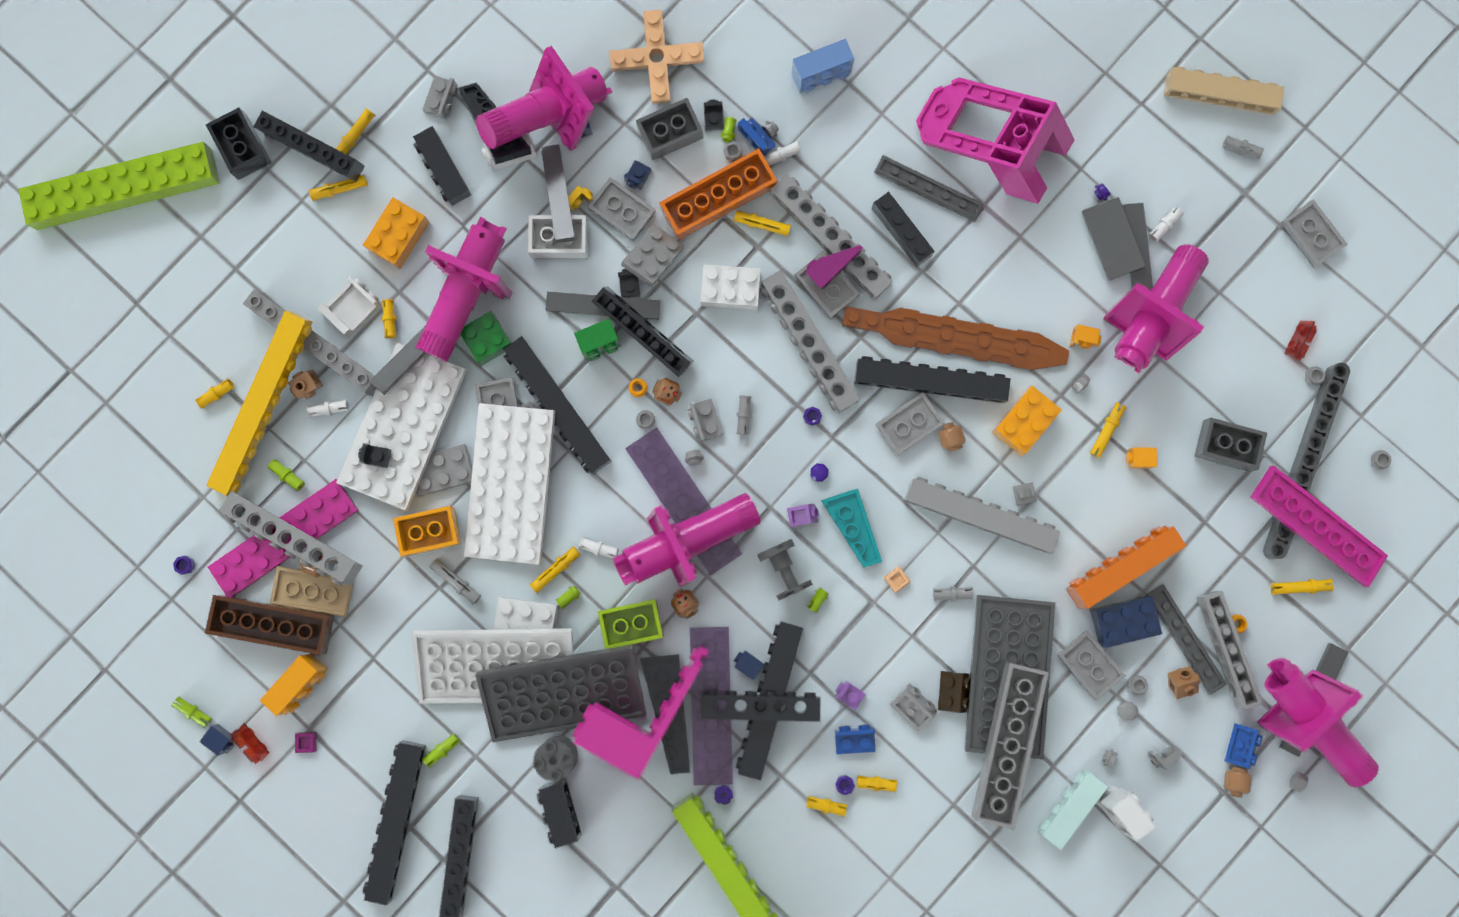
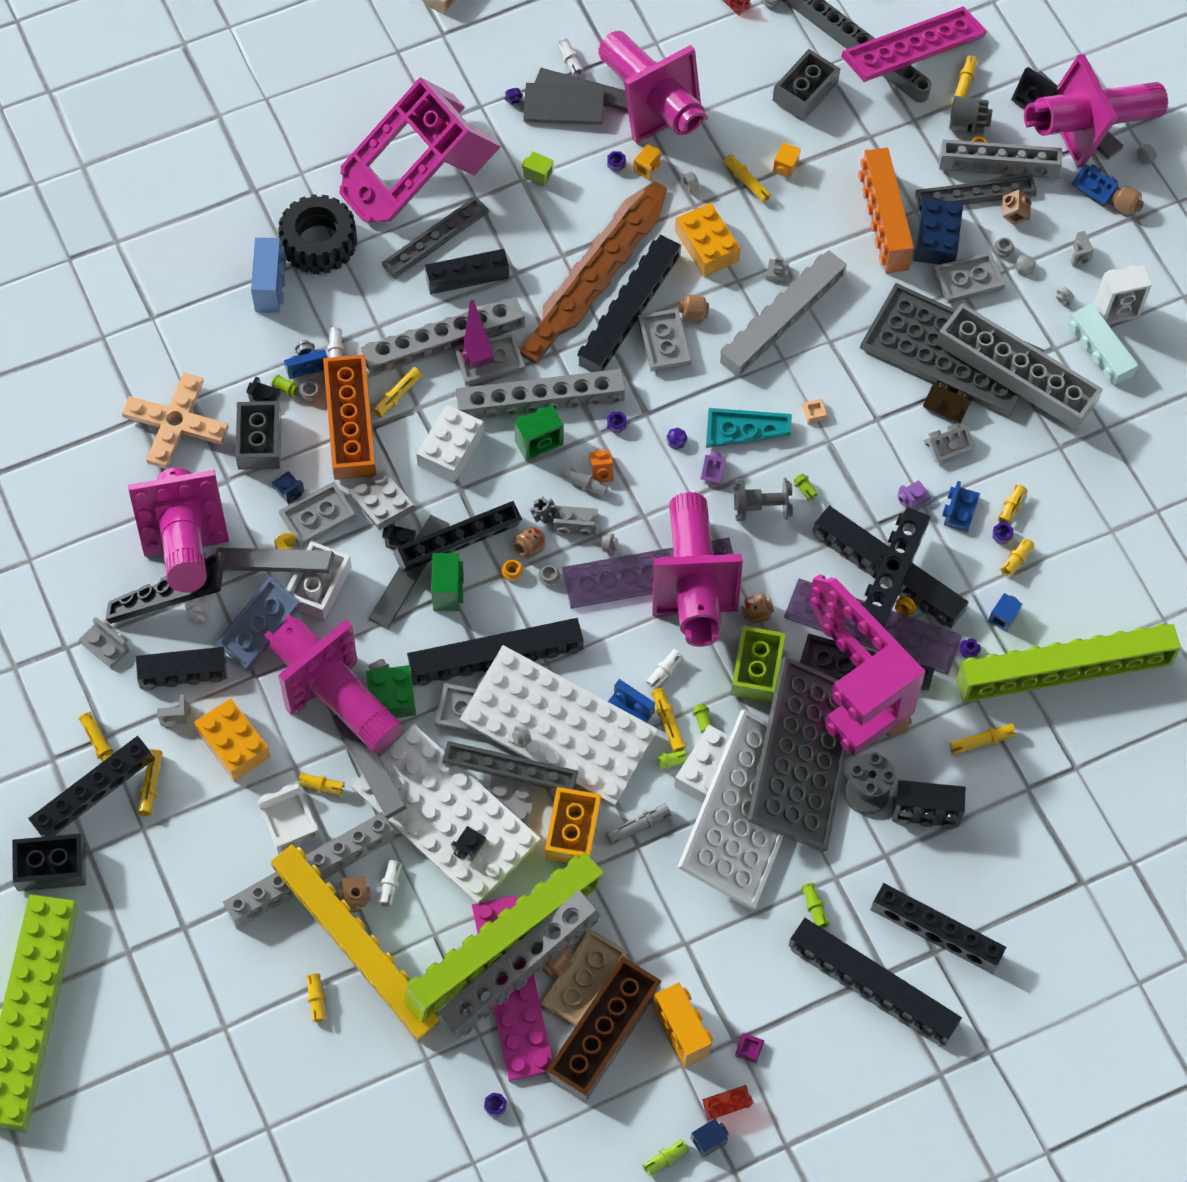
camera: 70 degrees left, 20 degrees down
lime pin [268,459,305,492] -> none
dark blue brick [733,650,764,680] -> none
light grey pin [933,586,973,602] -> none
none -> light grey bracket [157,695,191,727]
none -> sand blue tile [216,576,303,671]
none -> black tyre [278,194,357,274]
none -> light grey plate [368,659,389,670]
none -> lime brick [404,852,604,1023]
none -> dark grey tile [442,741,578,790]
none -> light grey plate [512,726,531,748]
none -> green brick [514,405,564,461]
none -> lime brick [522,151,554,186]
none -> dark grey gear [530,496,558,524]
none -> orange bracket [589,450,614,482]
none -> dark purple tile [607,151,626,171]
none -> blue bracket [608,679,655,723]
none -> lime pin [658,750,687,770]
none -> light orange plate [895,596,916,617]
none -> dark grey gear [949,96,993,134]
none -> yellow pin [949,723,1016,756]
none -> blue brick [988,593,1023,632]
none -> black tile [1011,67,1060,109]

